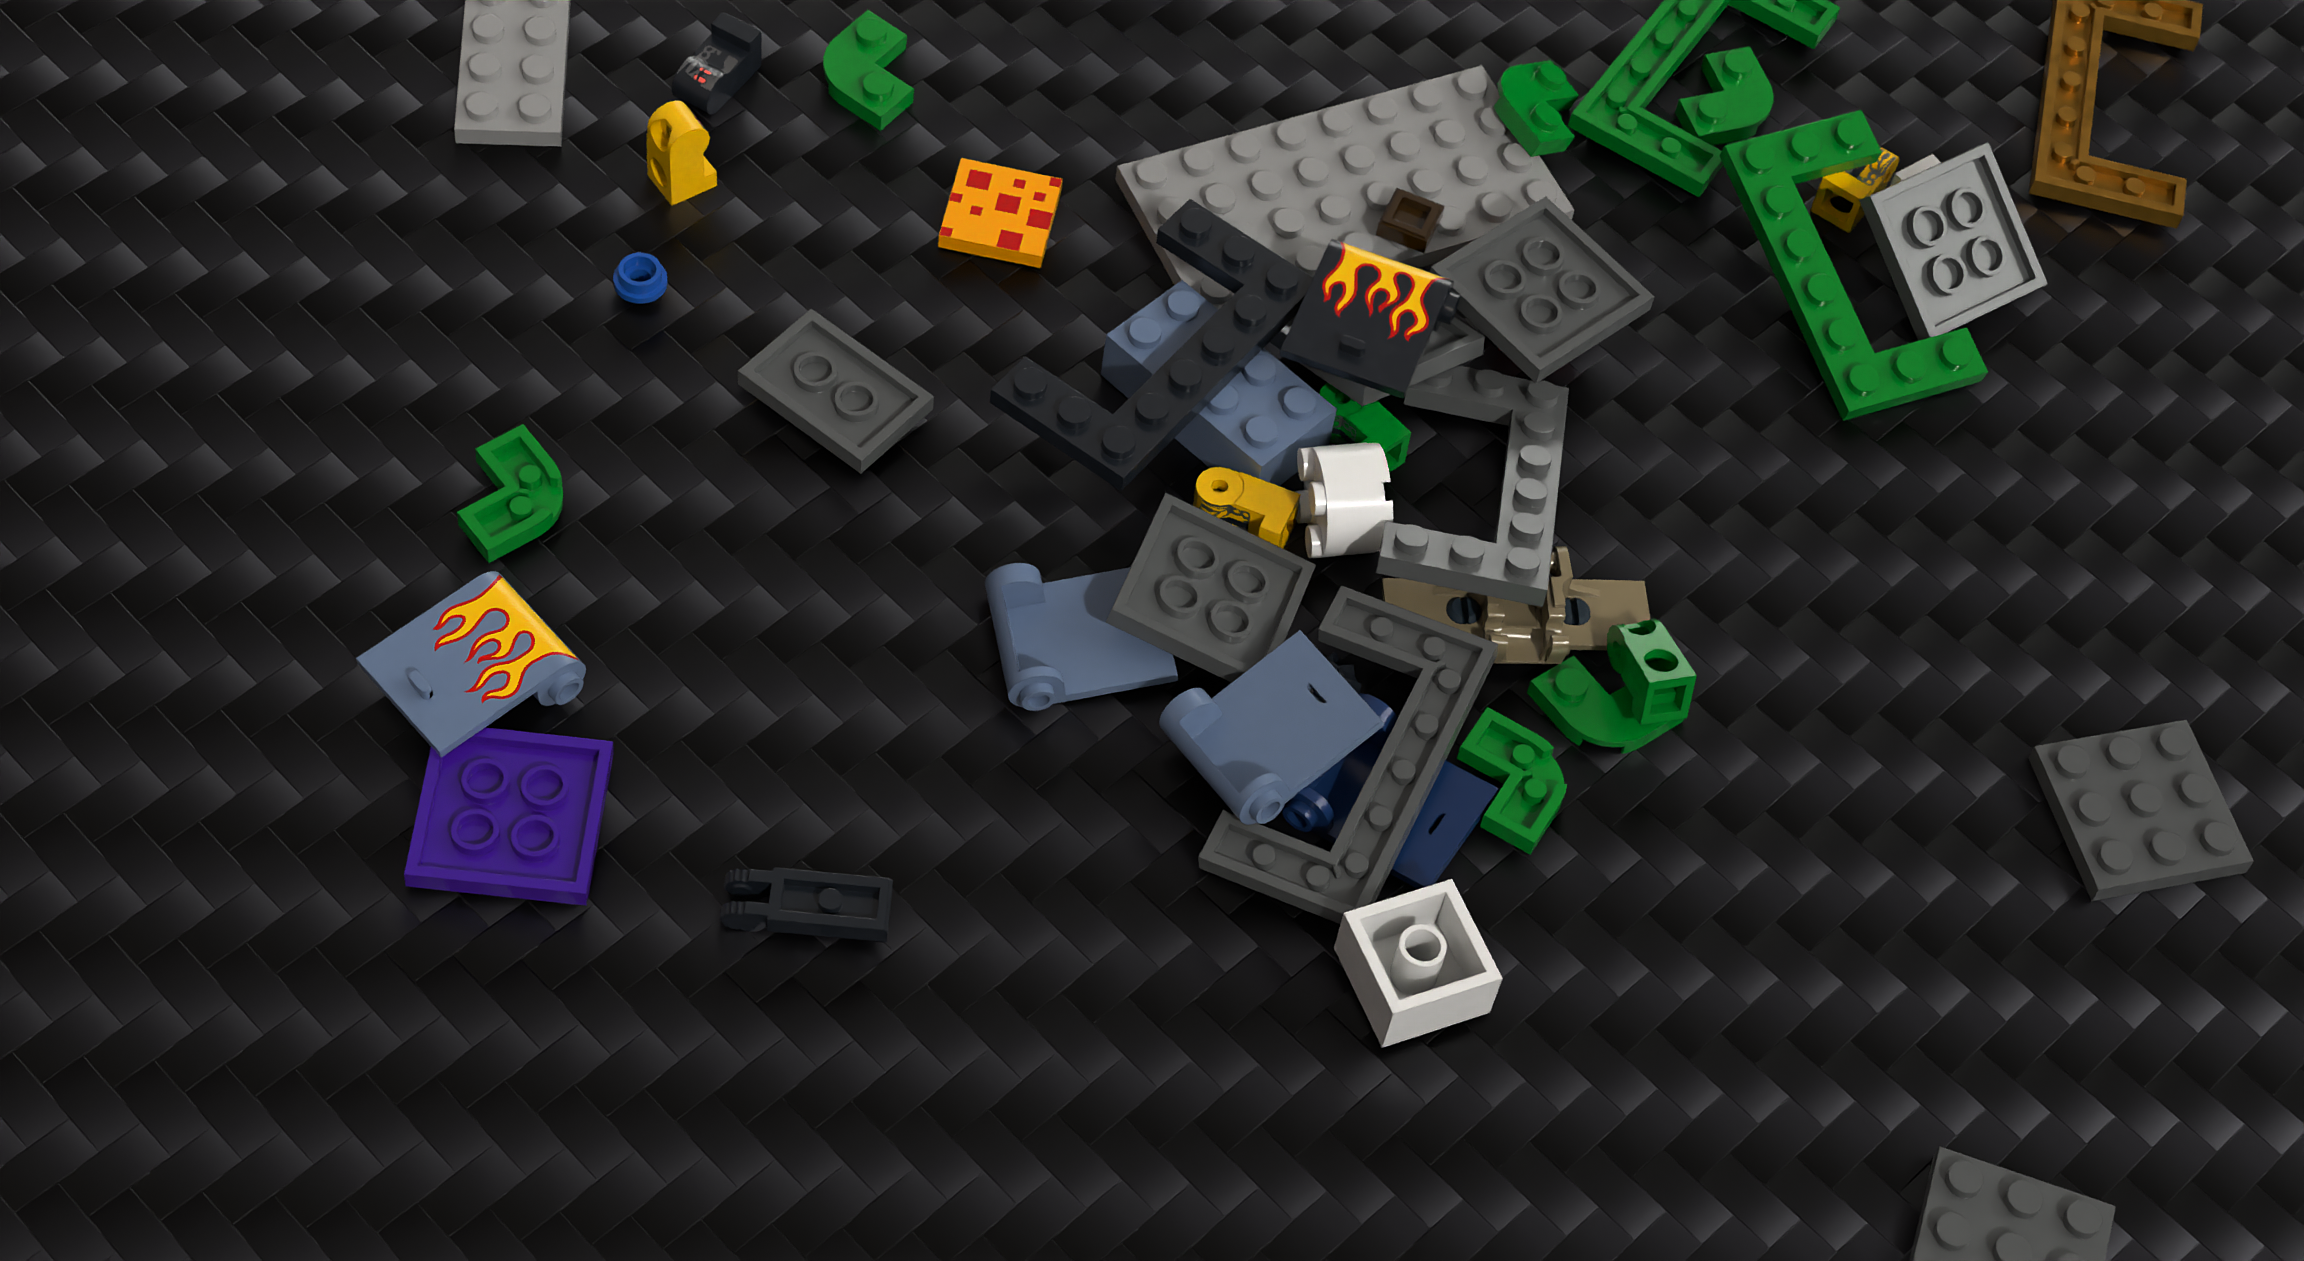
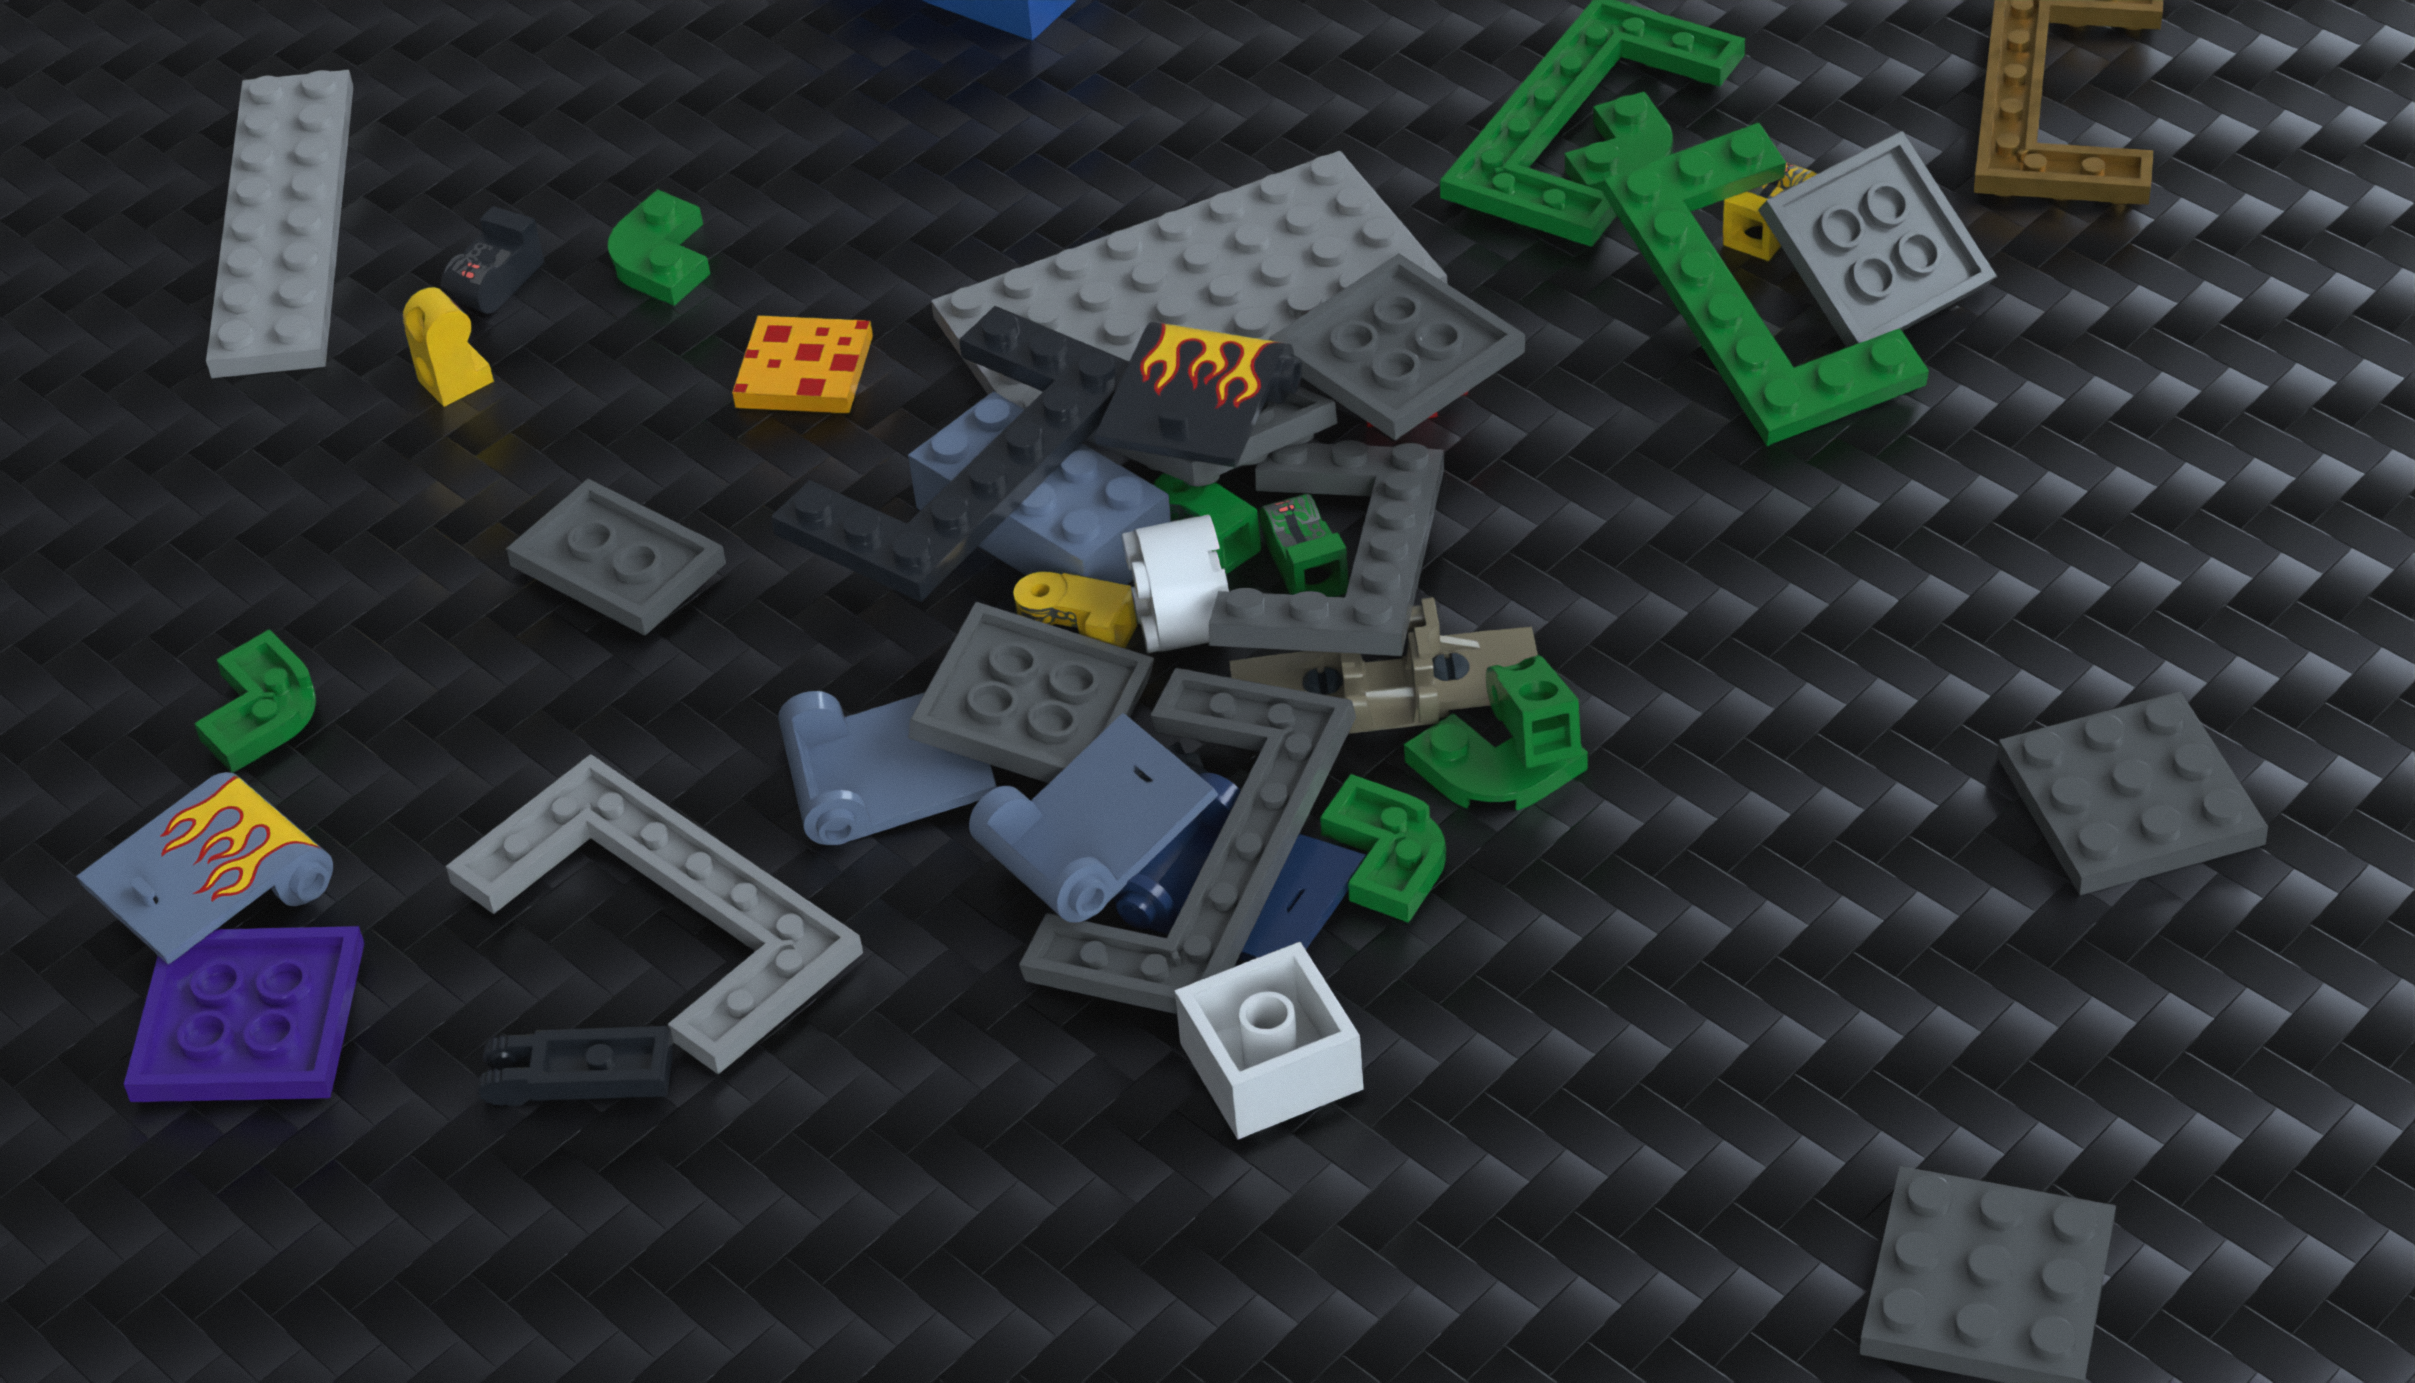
camera: 10 degrees right, 10 degrees down
blue plate [613,252,667,304] -> none
dark brown tile [1376,188,1445,253] -> none
green plate [1494,60,1579,157] -> none
none -> light grey plate [446,754,863,1074]
none -> green leg [1260,493,1349,597]

